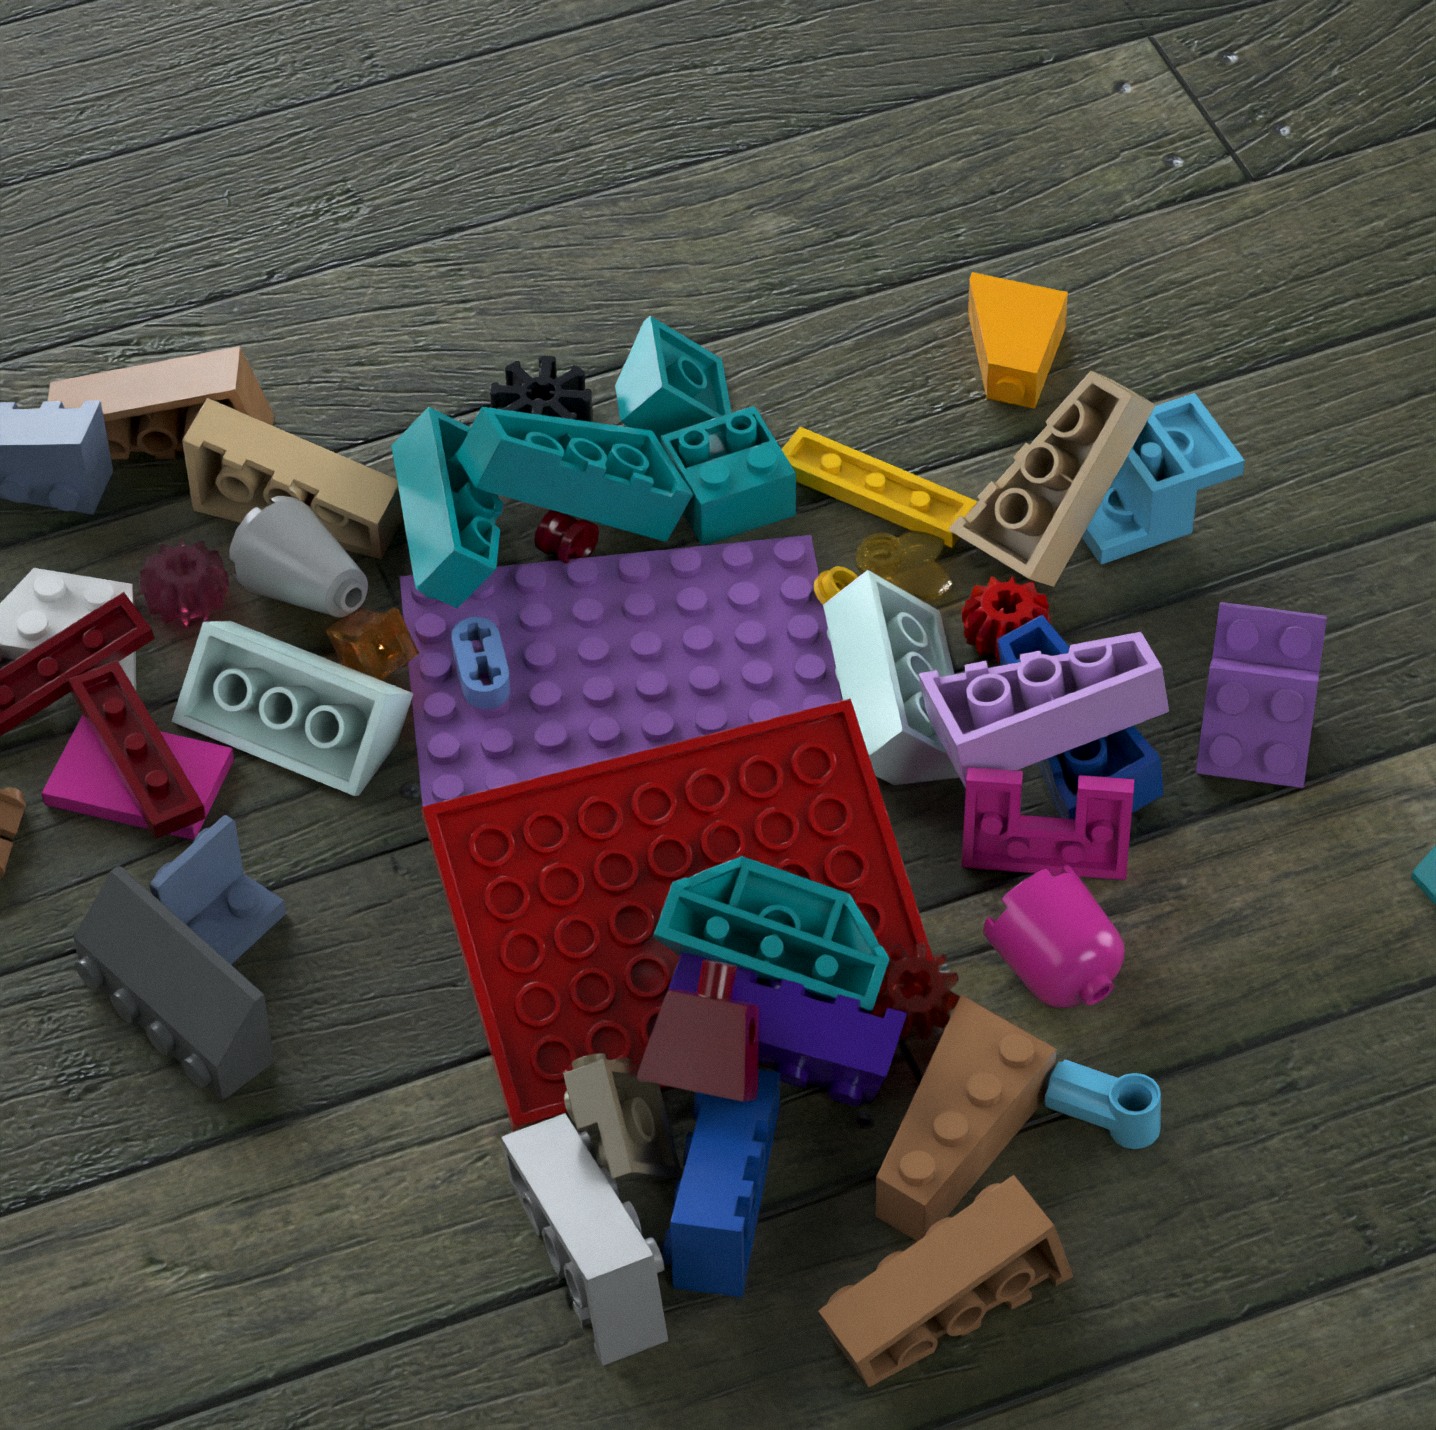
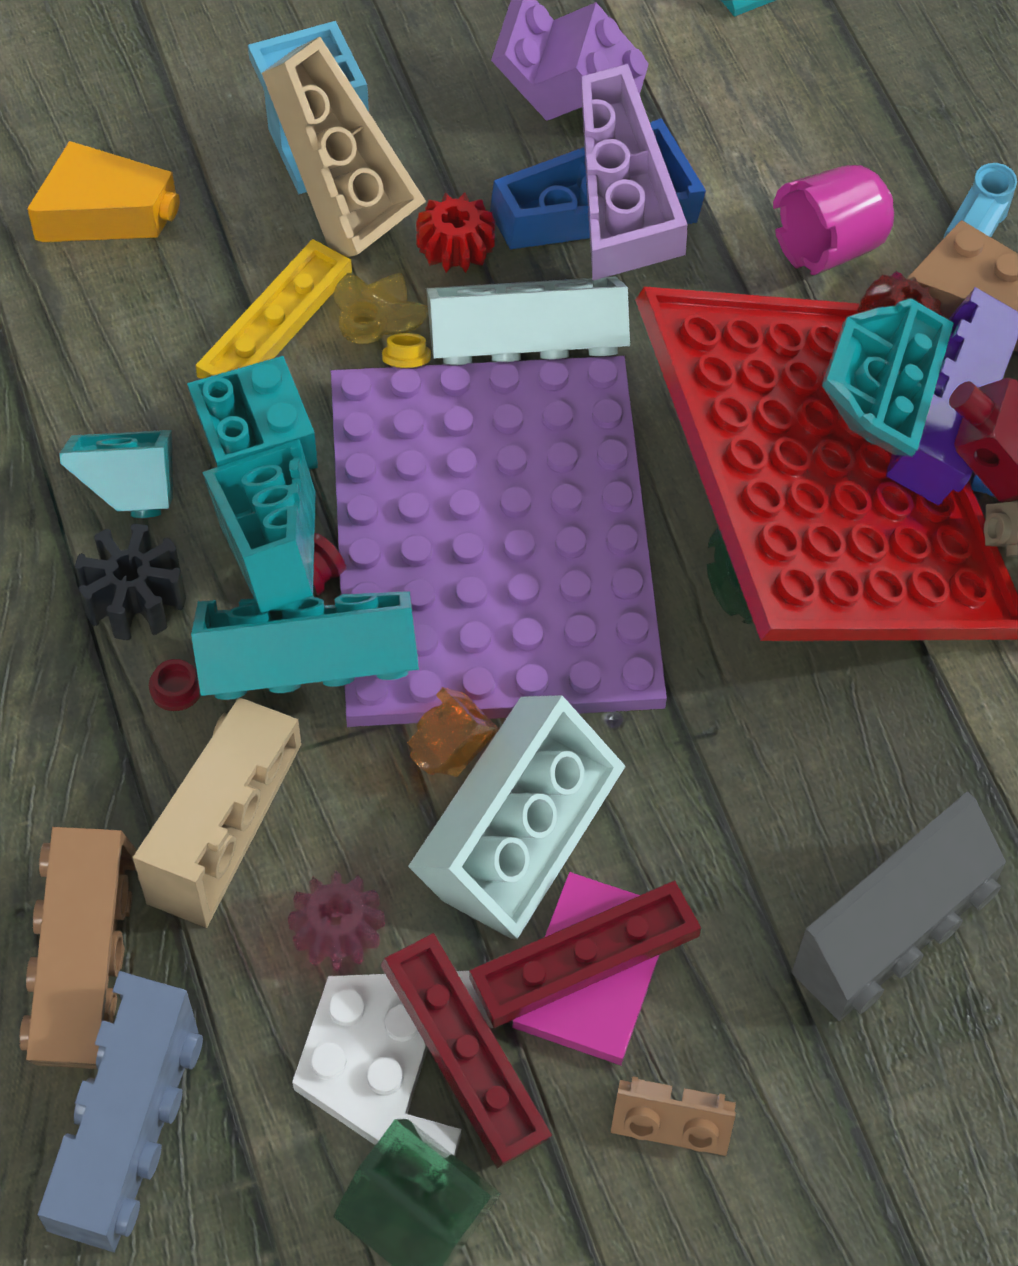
camera: 90 degrees left, 10 degrees up
sand blue bracket [150,815,286,965] -> none
light grey cone [229,496,368,618] -> none
medium blue beam [452,617,510,709] -> none
dark pink plate [961,767,1134,880] -> none

